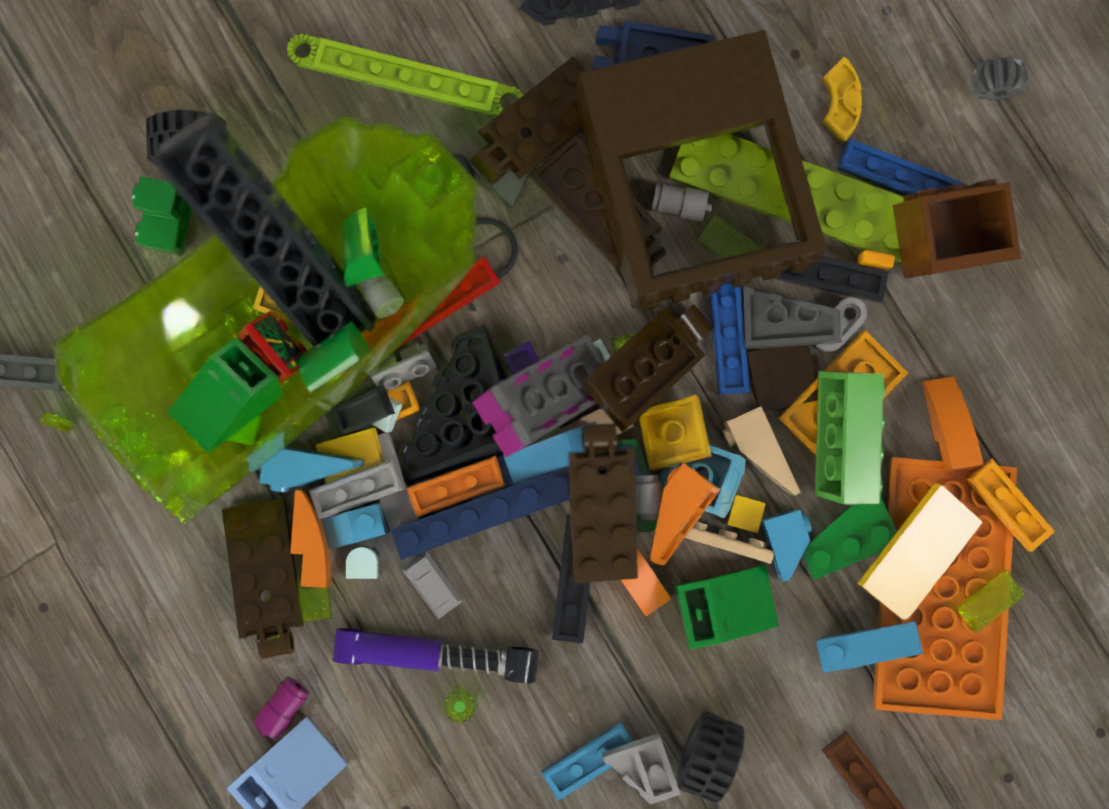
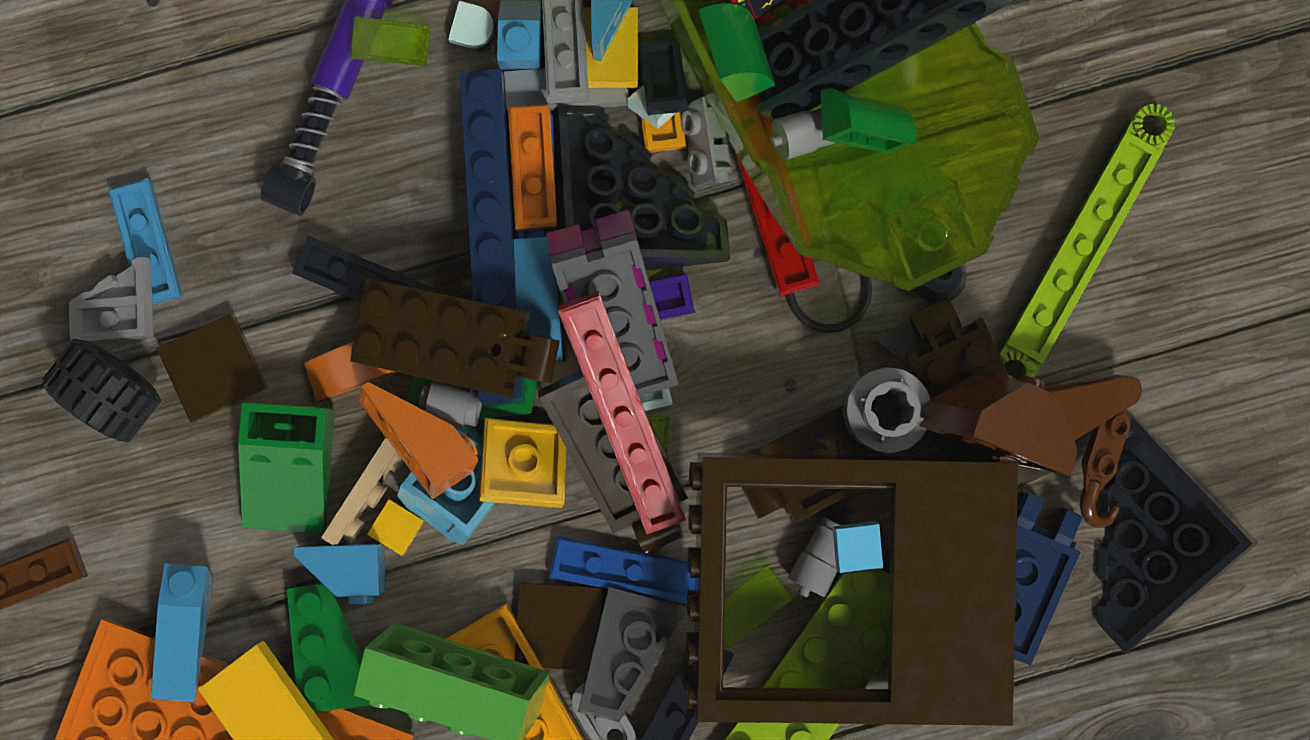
camera: 100 degrees right, 0 degrees up
light grey tile [402,551,463,619] -> none
clear neon green tile [444,689,476,723] -> none
tan slope [722,407,801,495] -> none
none -> dark brown tile [156,313,268,423]
none -> clear neon green tile [350,16,431,66]
none -> tile [558,291,686,534]
none -> medium azure tile [833,521,883,573]
none -> light grey piece [842,367,930,453]
none -> reddish brown slope [919,371,1142,528]

